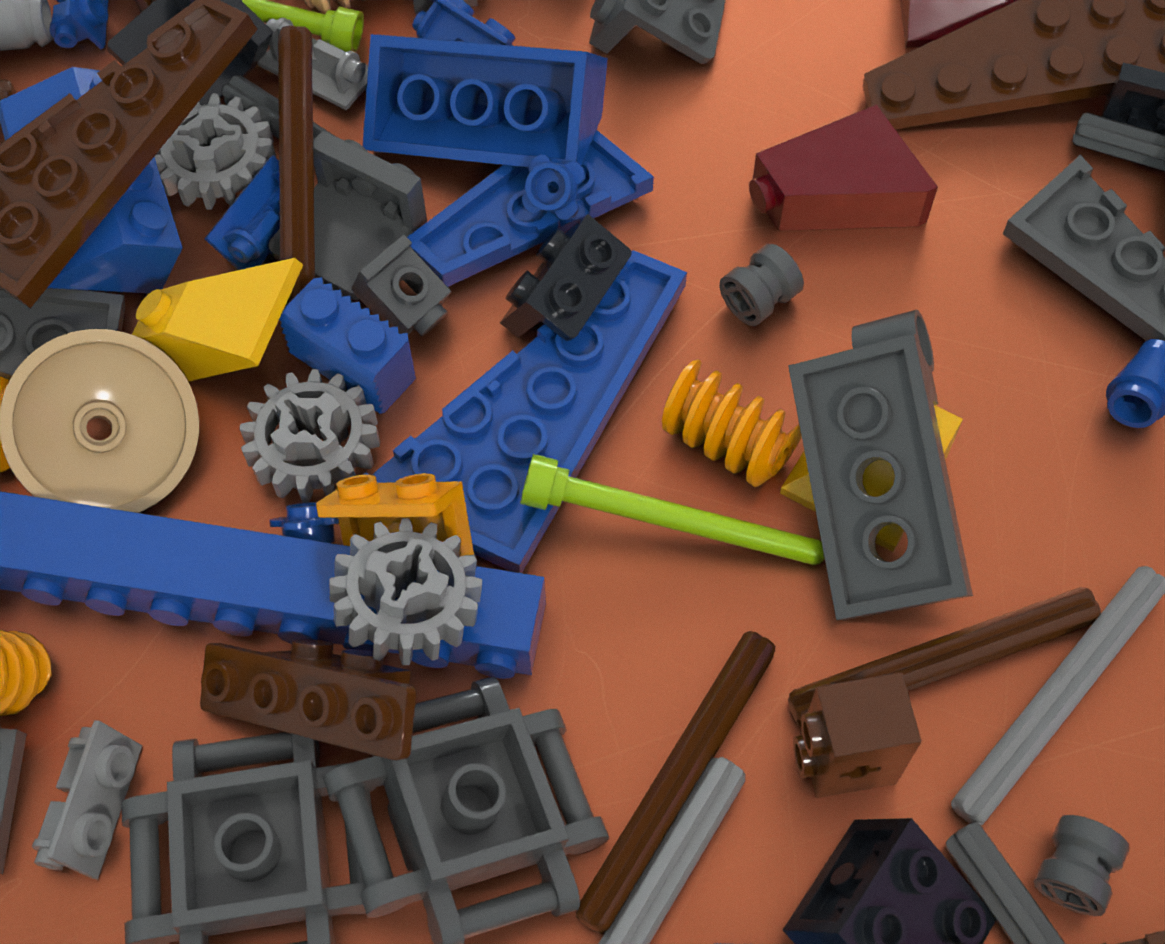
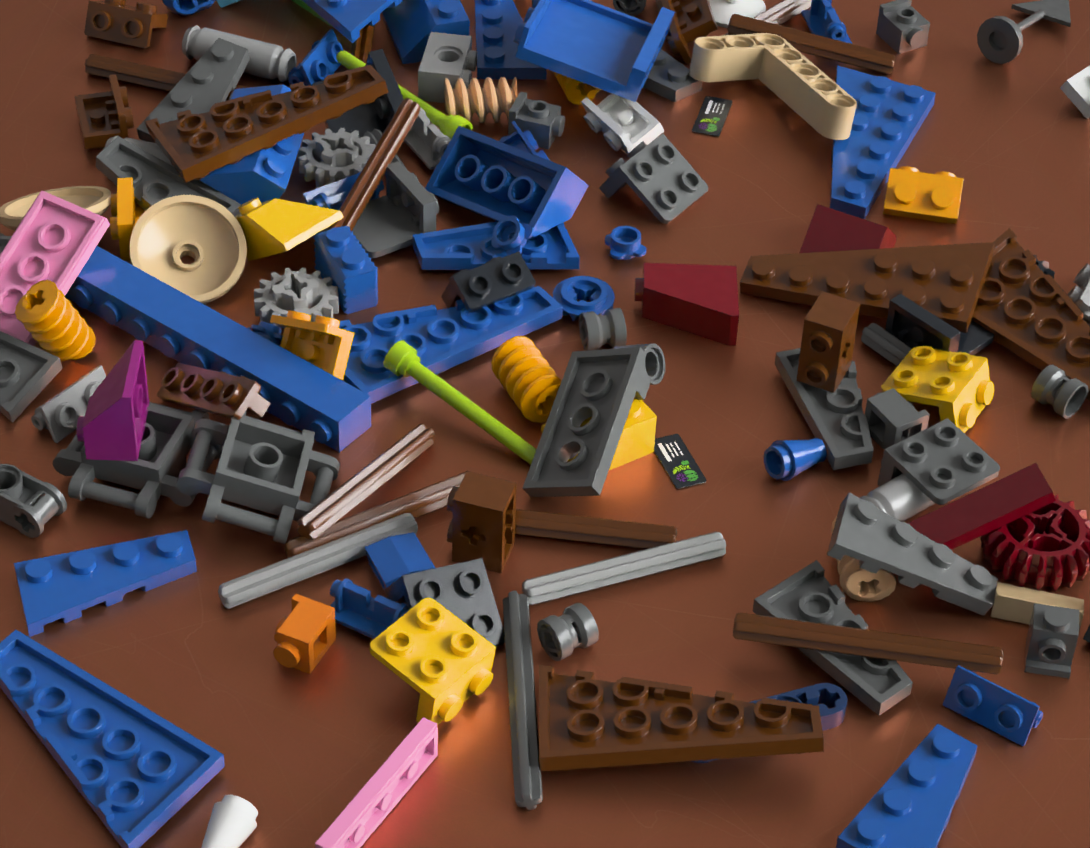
camera: 25 degrees right, 20 degrees down
light grey gear [329,518,482,665] -> none
dark grey brick [351,234,451,336] -> none
none -> magenta slope [77,340,149,461]
none -> axle [297,424,435,540]
none -> blue piece [365,532,435,592]
none -> blue gear [553,276,615,321]
none -> blue plate [605,226,647,260]
none -> black sticker [654,434,707,489]
none -> reddish brown brick [796,291,860,393]

